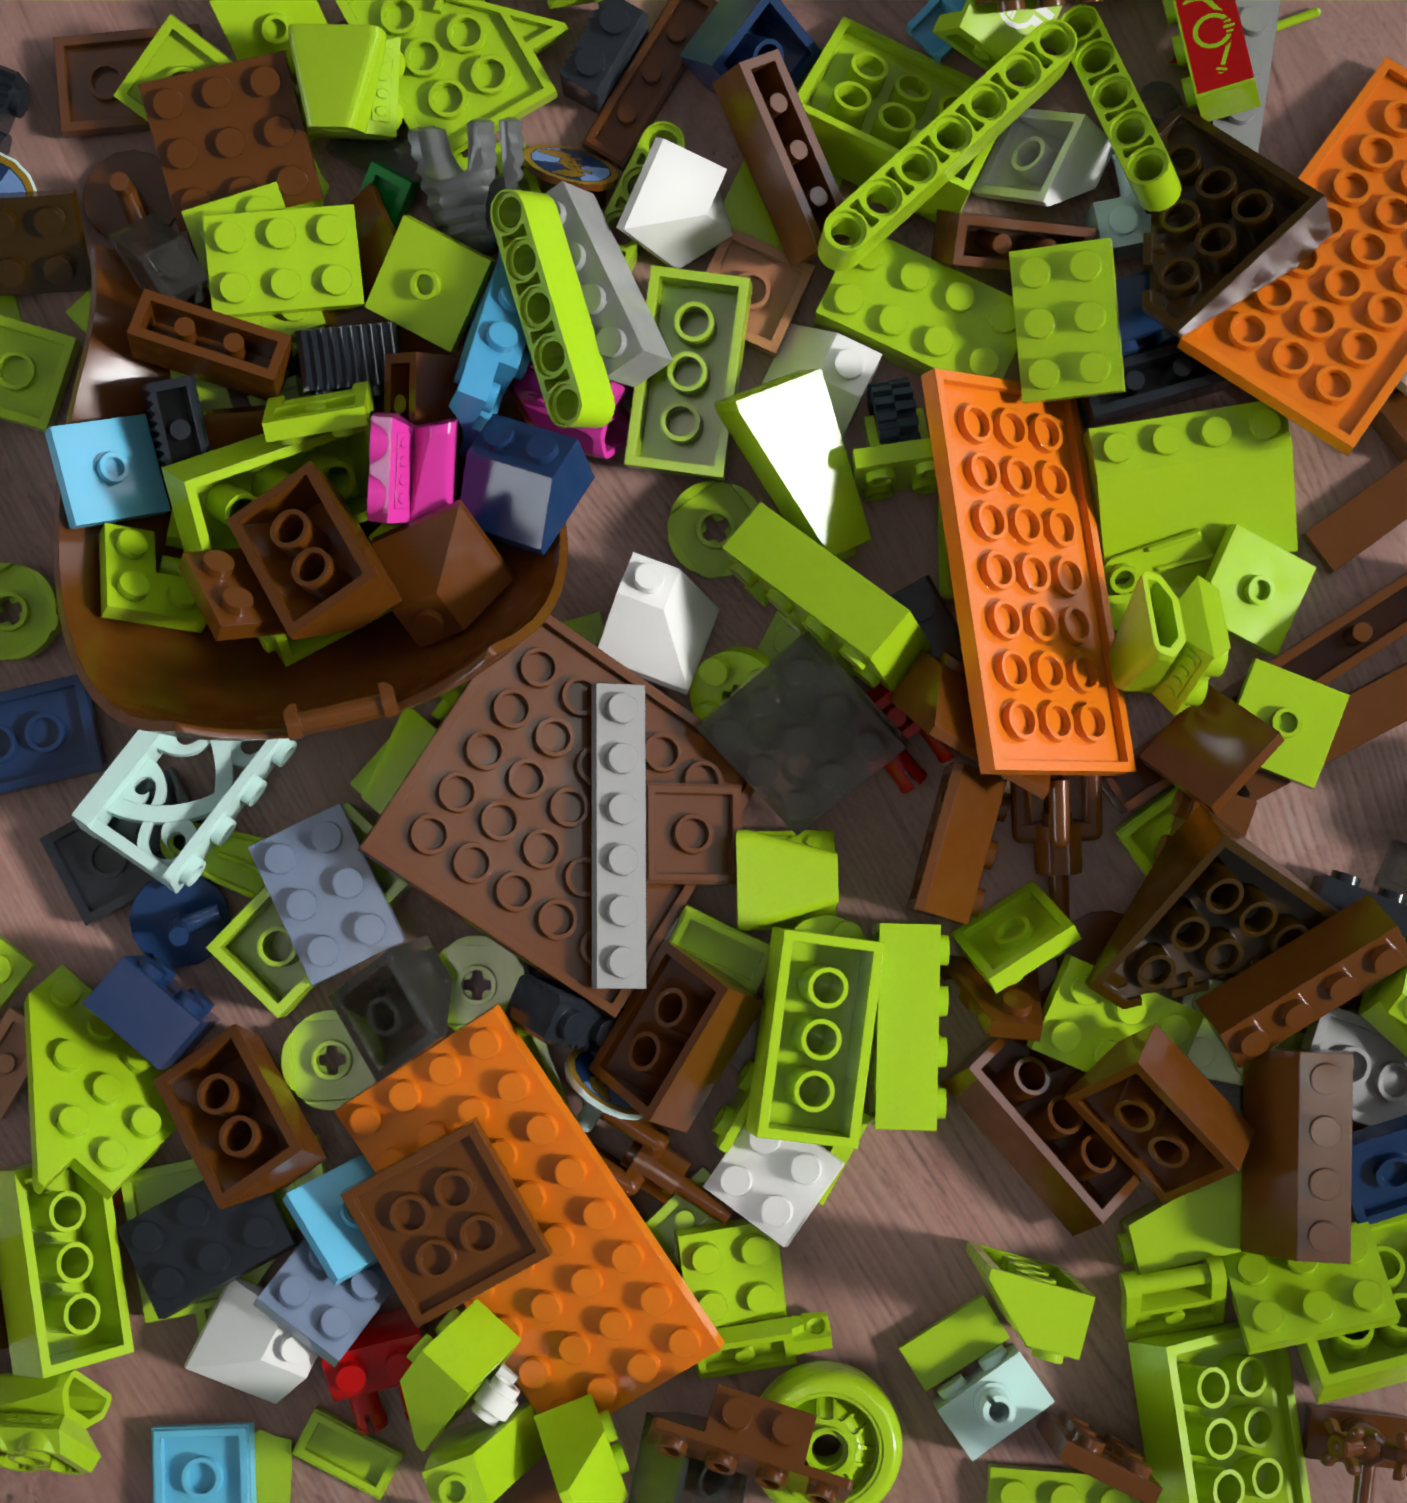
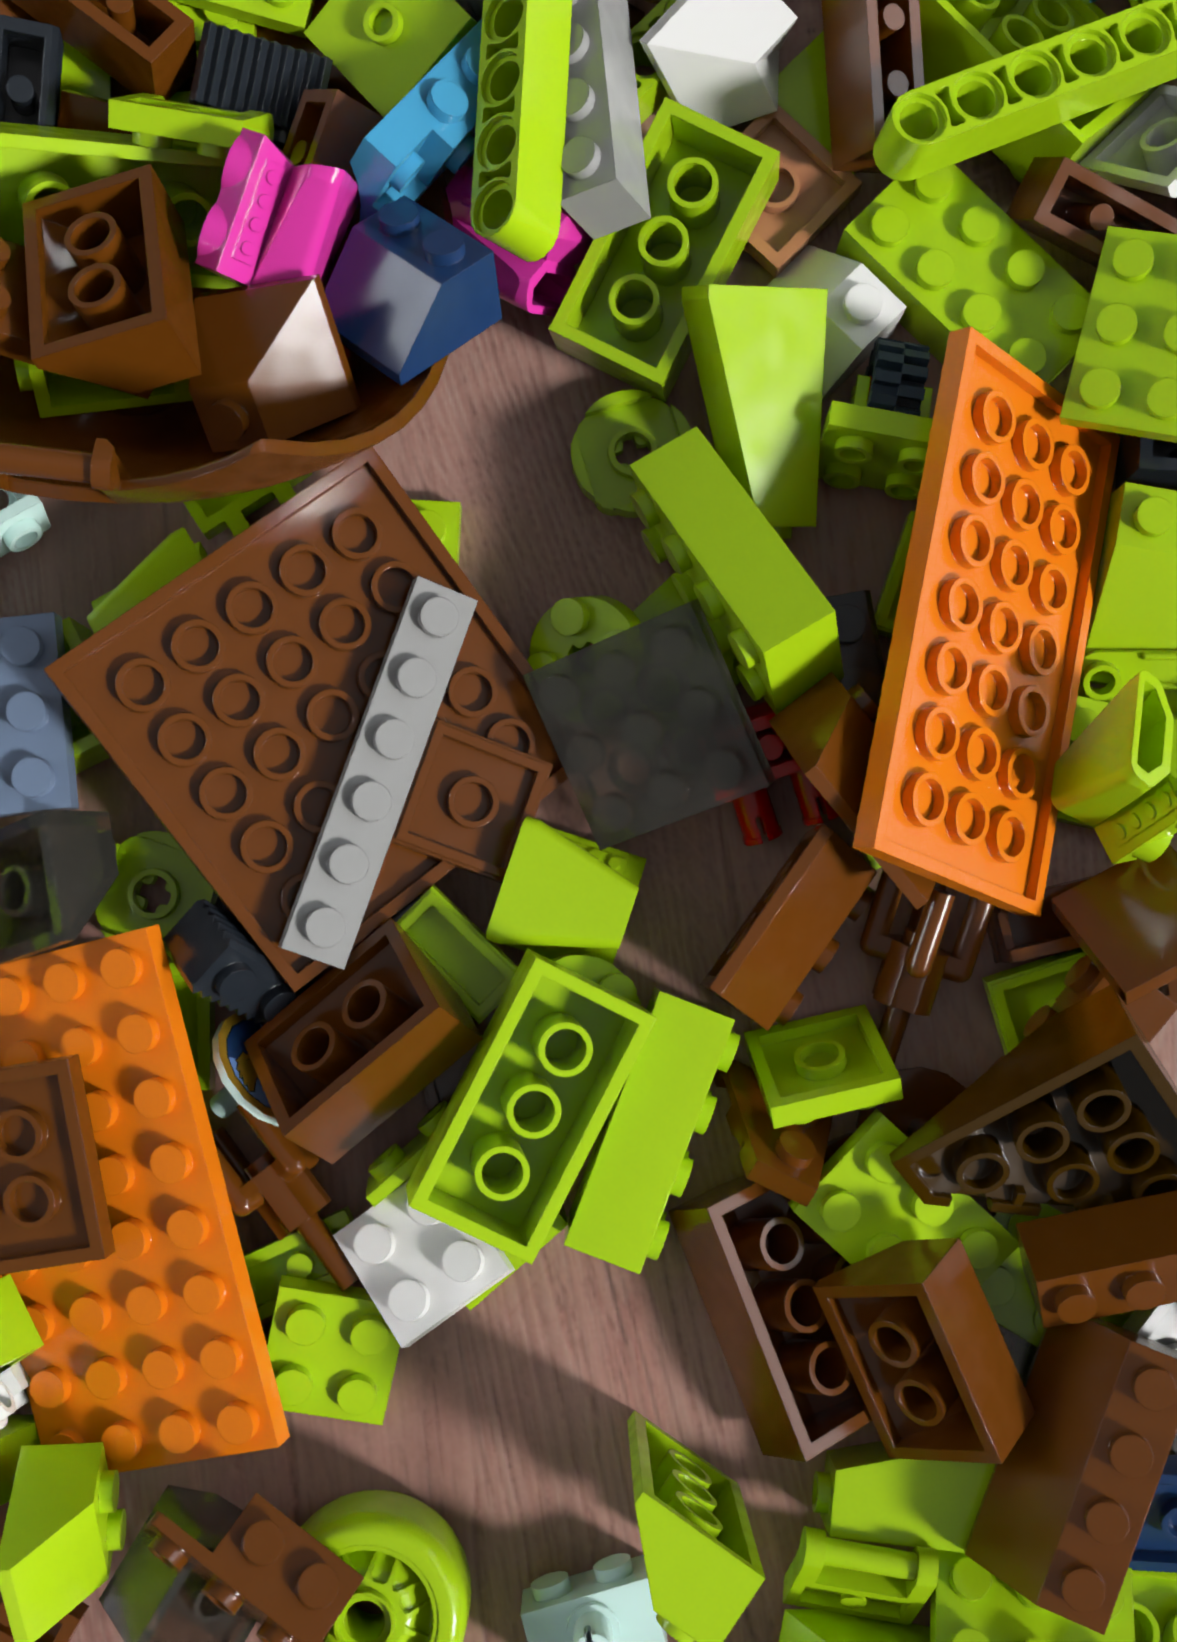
camera: 20 degrees right, 0 degrees up
white slope [598,552,720,695] -> none
lime hinge [695,1312,833,1379] -> none
lime tile [898,1292,1010,1392] -> none

